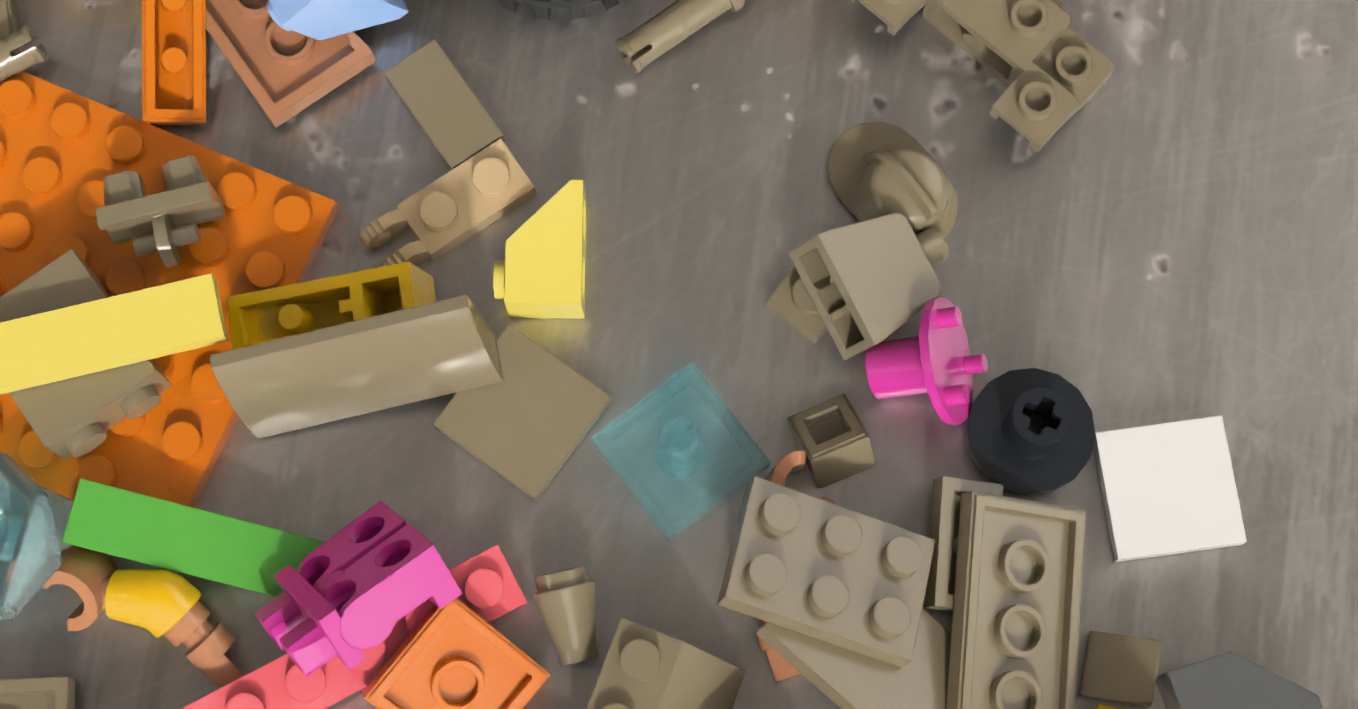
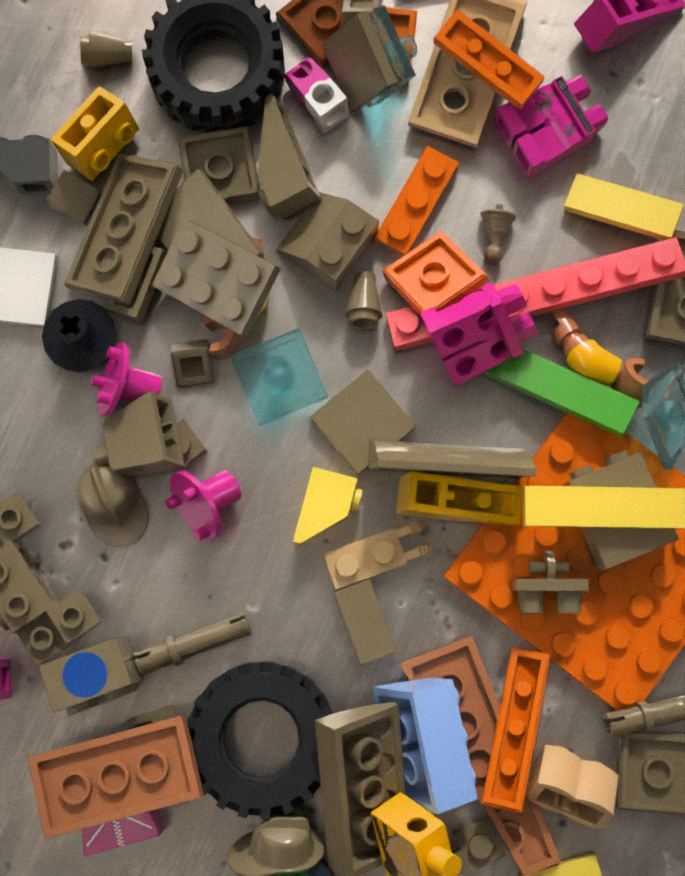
camera: 170 degrees left, 5 degrees up
none -> dark pink piece [165,470,241,542]

